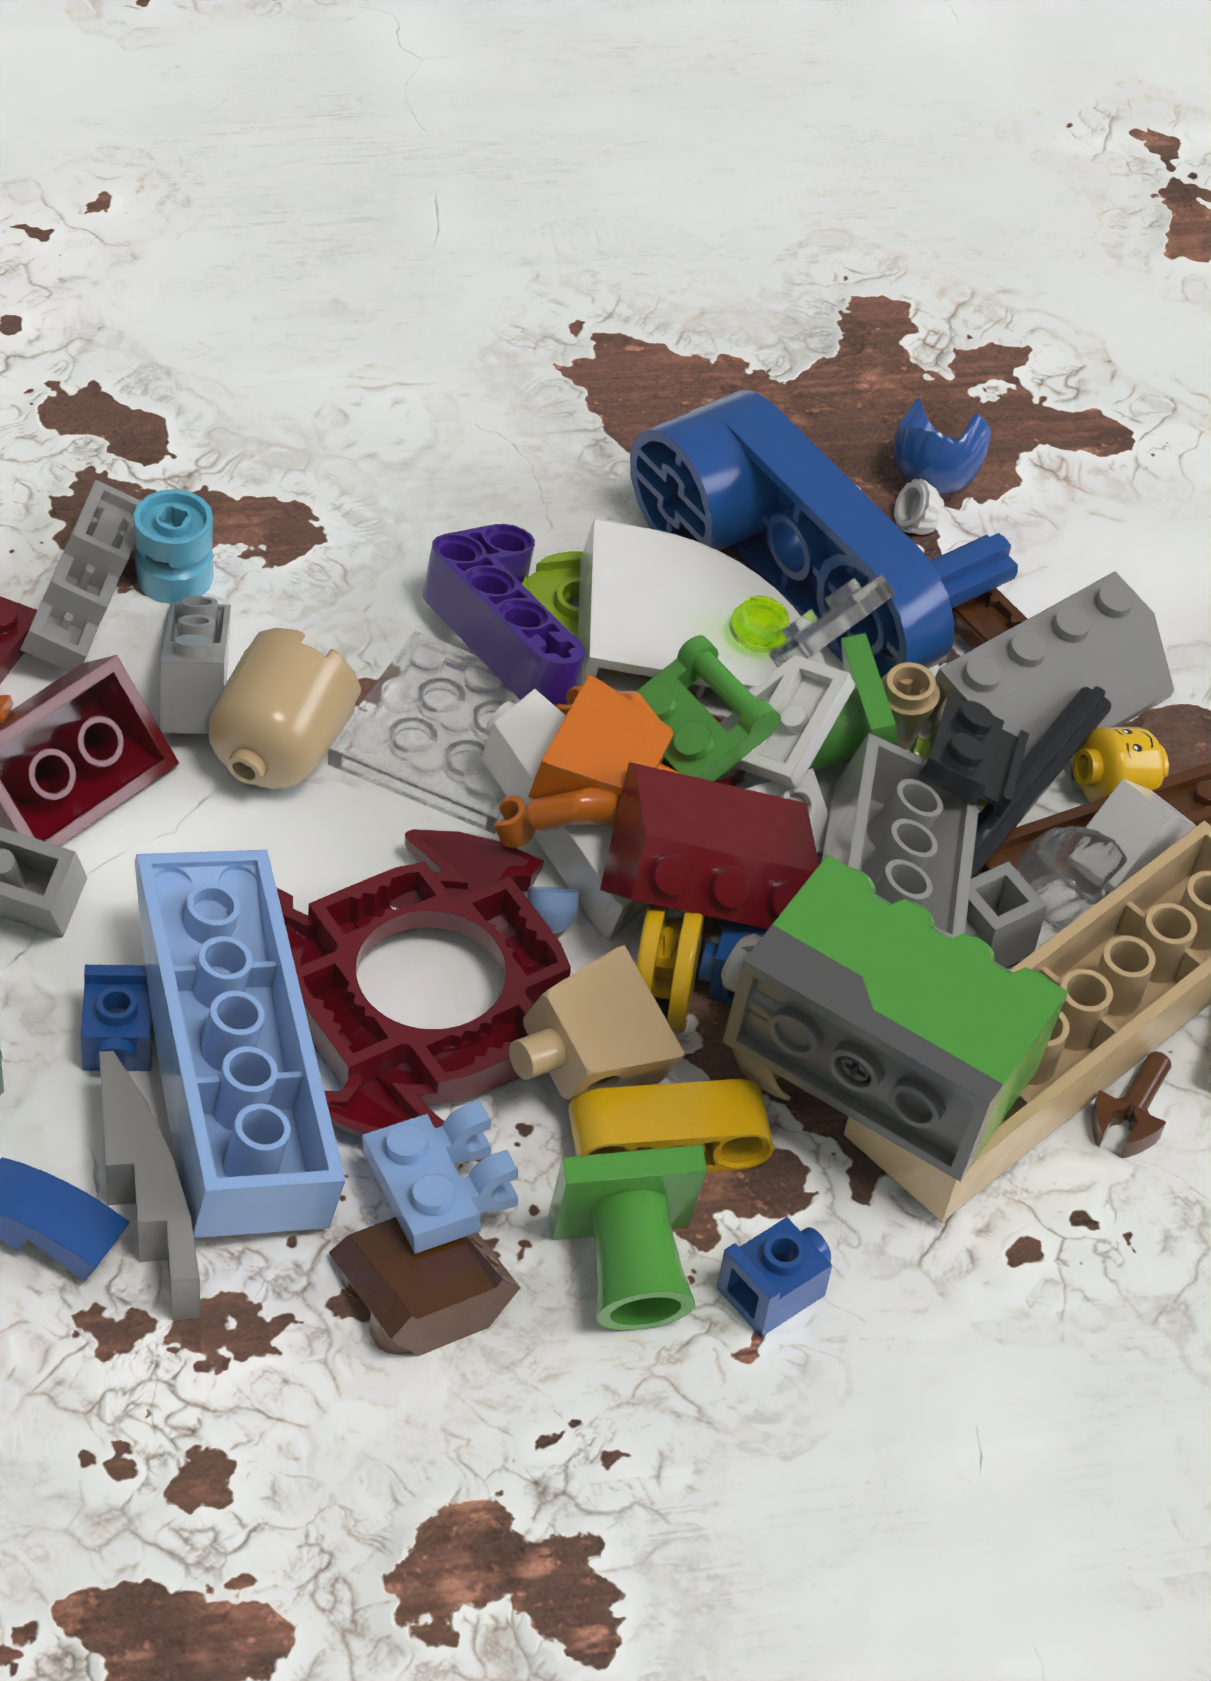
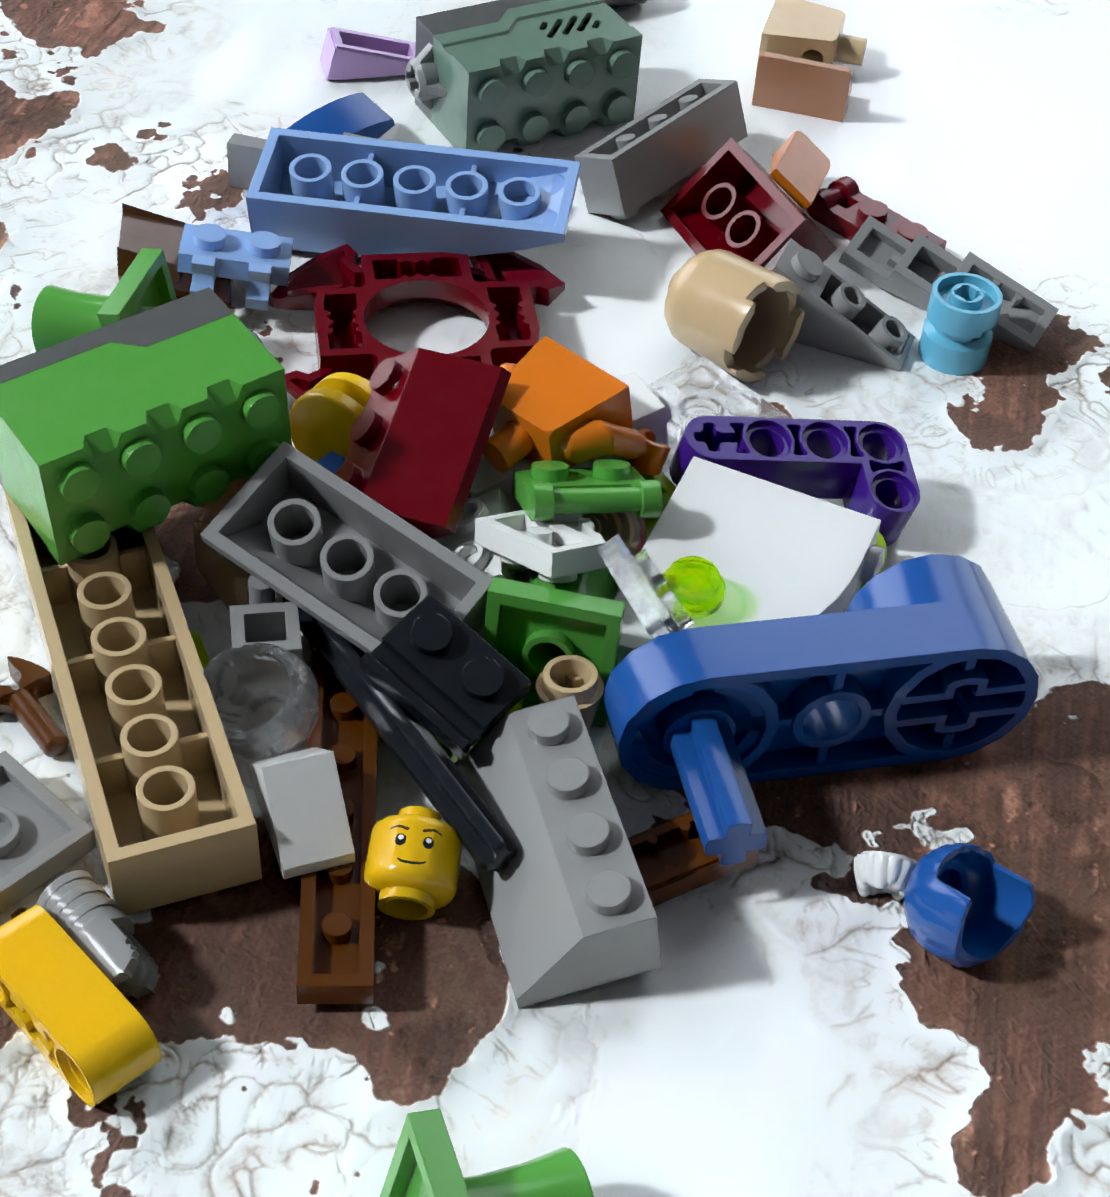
camera: 115 degrees right, 5 degrees down
tan torso [509,945,686,1101] -> none

